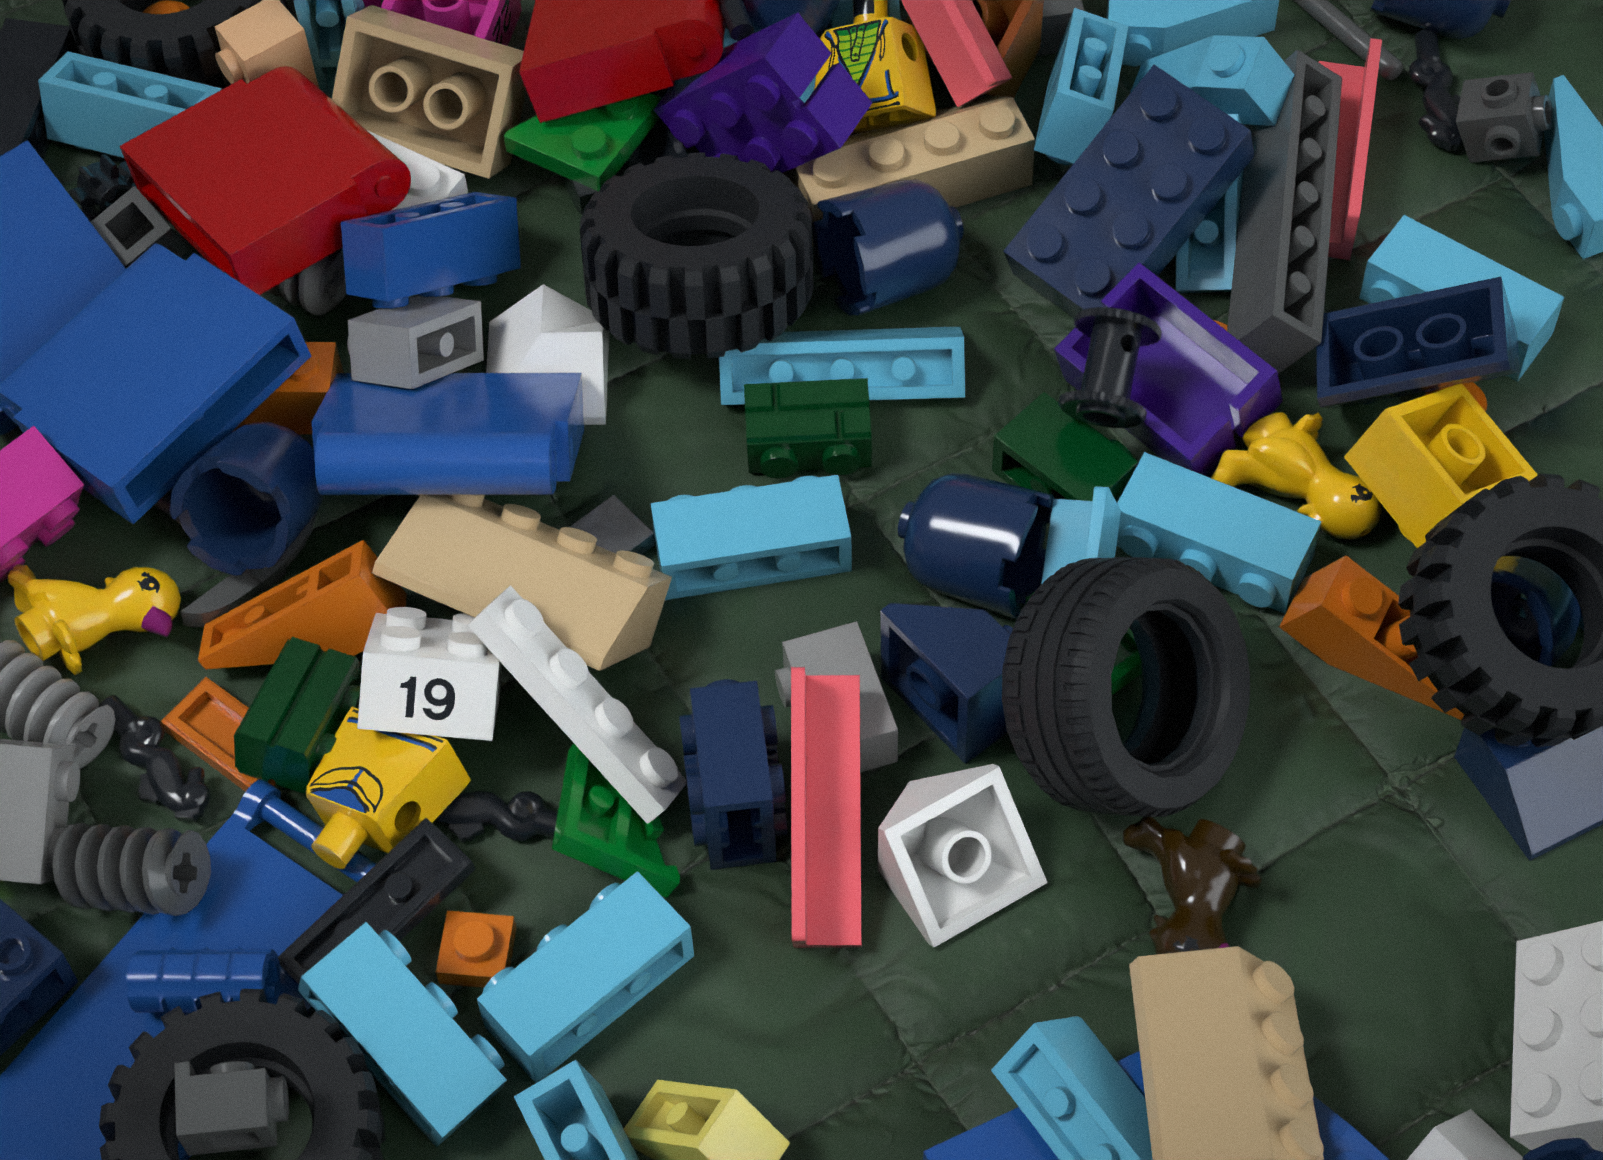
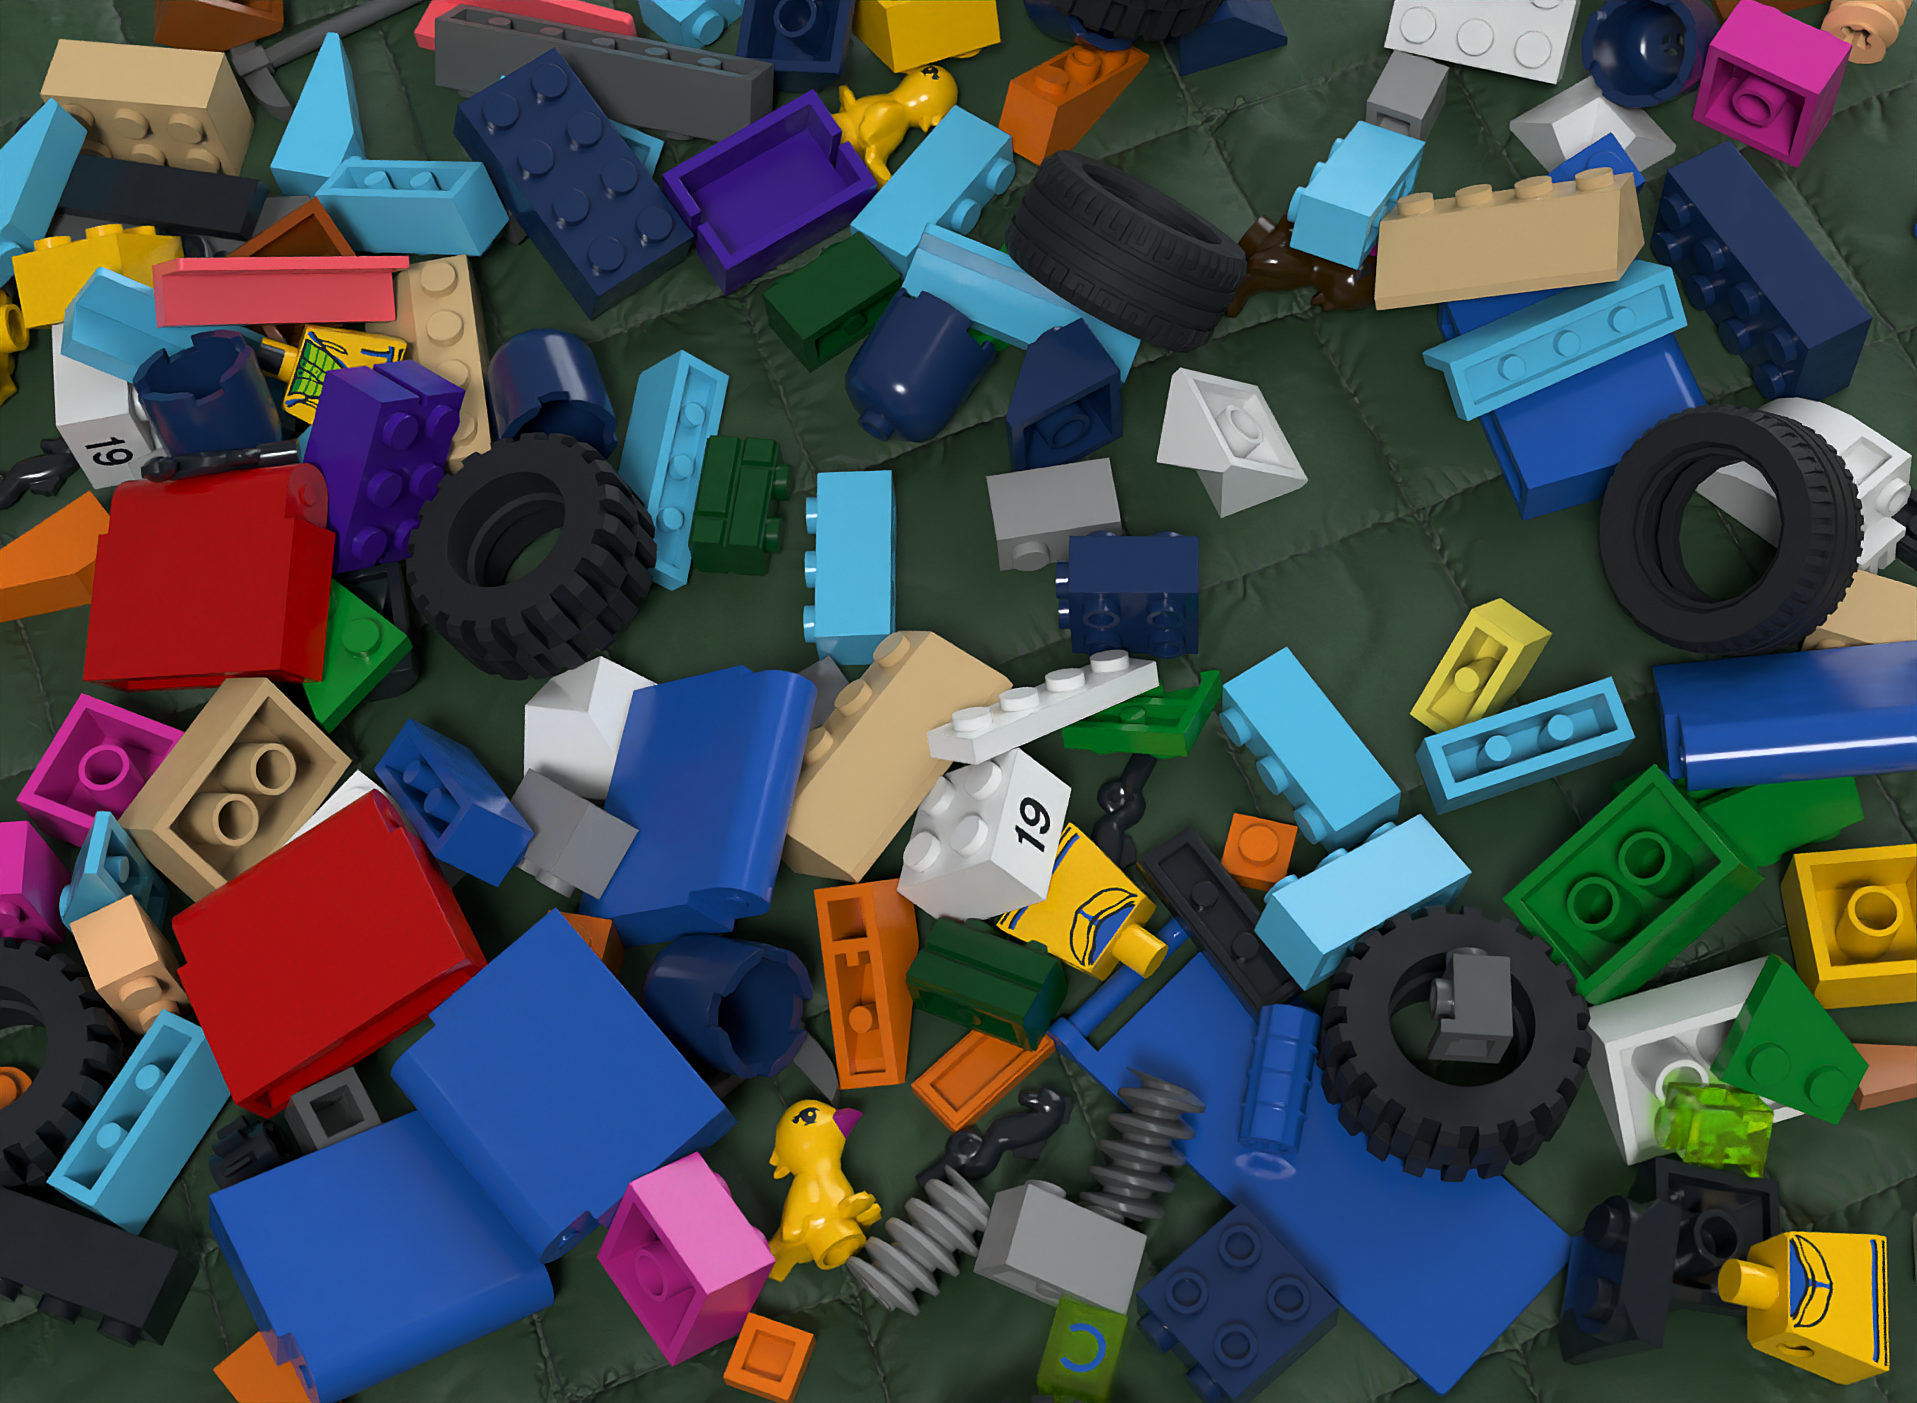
camera: 75 degrees left, 5 degrees up
coral panel [791,667,862,948] -> none
black hose [1058,307,1162,428] -> none
medium azure slope [1130,35,1294,126] -> none
none -> medium azure brick [1287,120,1426,270]
none -> light grey brick [1365,49,1449,142]

